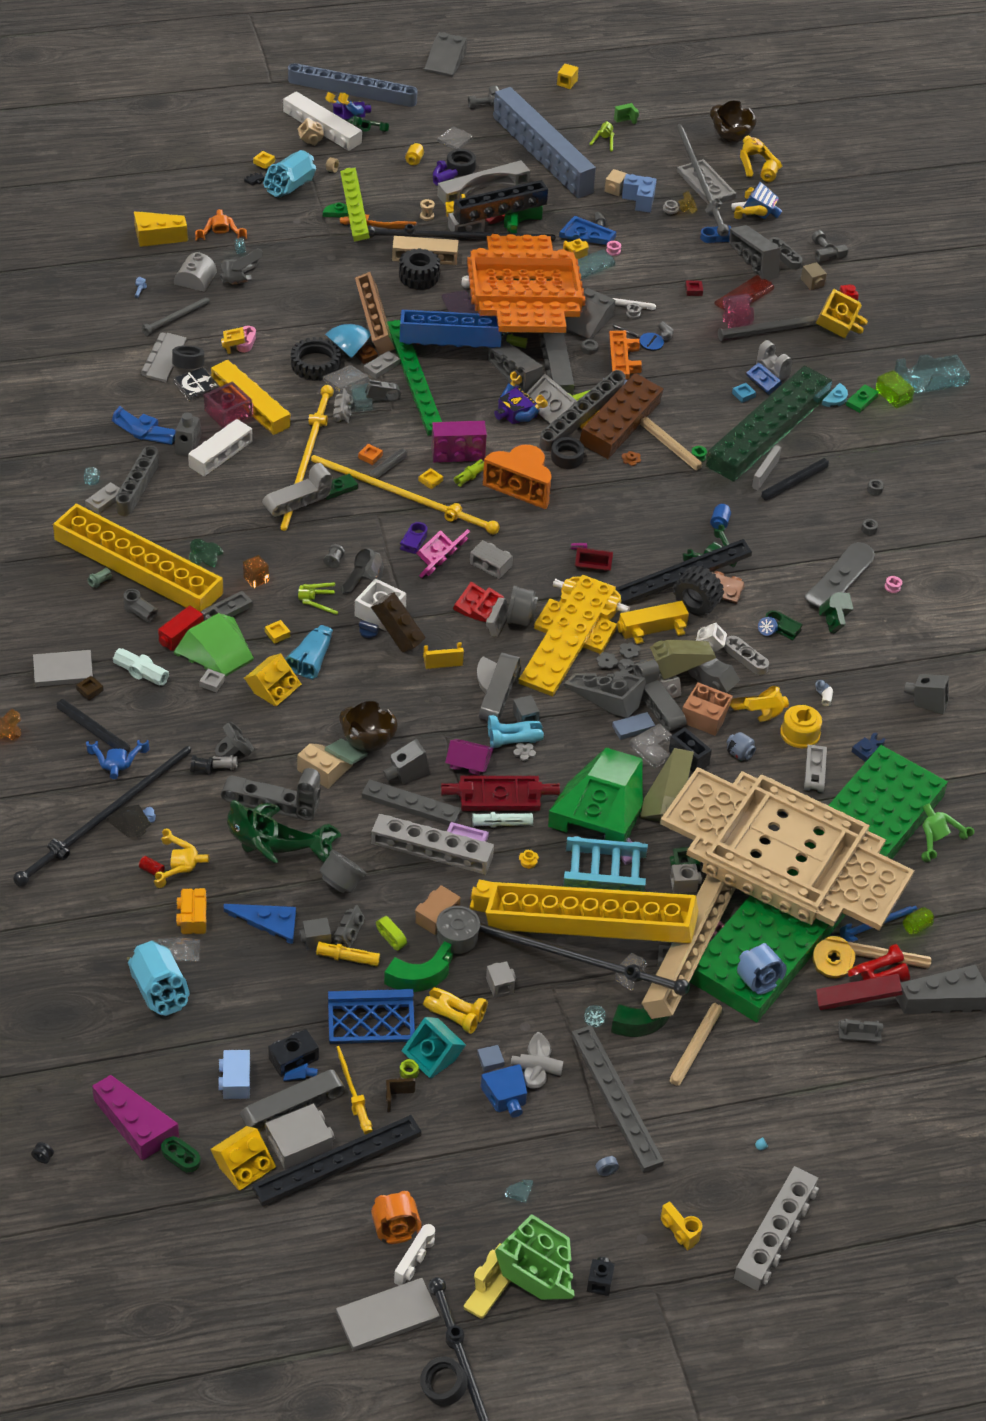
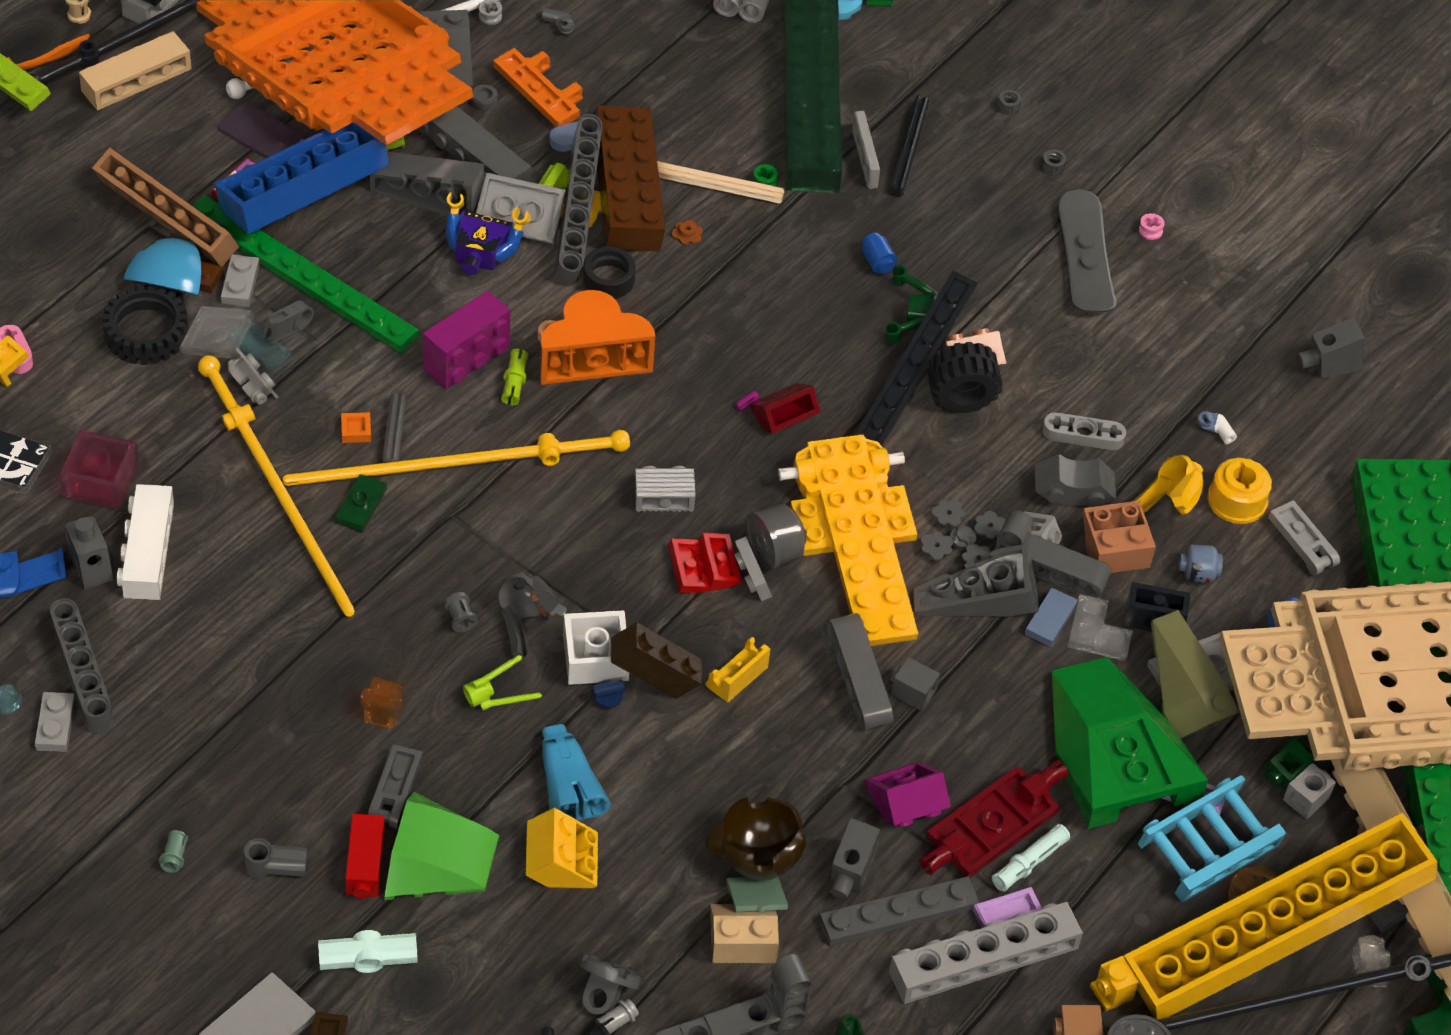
camera: 40 degrees left, 5 degrees up
yellow brick [53,504,223,612] -> none
clear green plate [189,539,223,567] -> none
light grey plate [199,669,225,693] -> none
yellow brick [211,360,291,435] -> none
light grey beam [262,463,333,517] -> none
yellow plate [265,620,291,644] -> none
black tyre [399,248,440,289] -> none
dark purple piece [400,522,427,554] -> none
dark pink bracket [416,529,470,578] -> none
yellow tile [418,468,443,489] -> none
light grey tile [477,657,497,694] -> none
medium azure piece [488,715,544,748] -> none
light grey plant [513,743,536,761] -> none
yellow plate [519,850,539,869] -> none
blue piece [612,324,664,351] -> none
yellow brick [617,601,689,644] -> none
olive slope [650,640,716,680] -> none
white brick [696,622,727,652] -> none
dark azure tile [732,383,756,403] -> none
blue plate [746,362,782,395] -> none
tile [758,617,778,636] -> none
dark green piece [765,611,803,641] -> none
dark green brick [819,592,854,633] -> none
dark blue plate [851,733,885,762] -> none

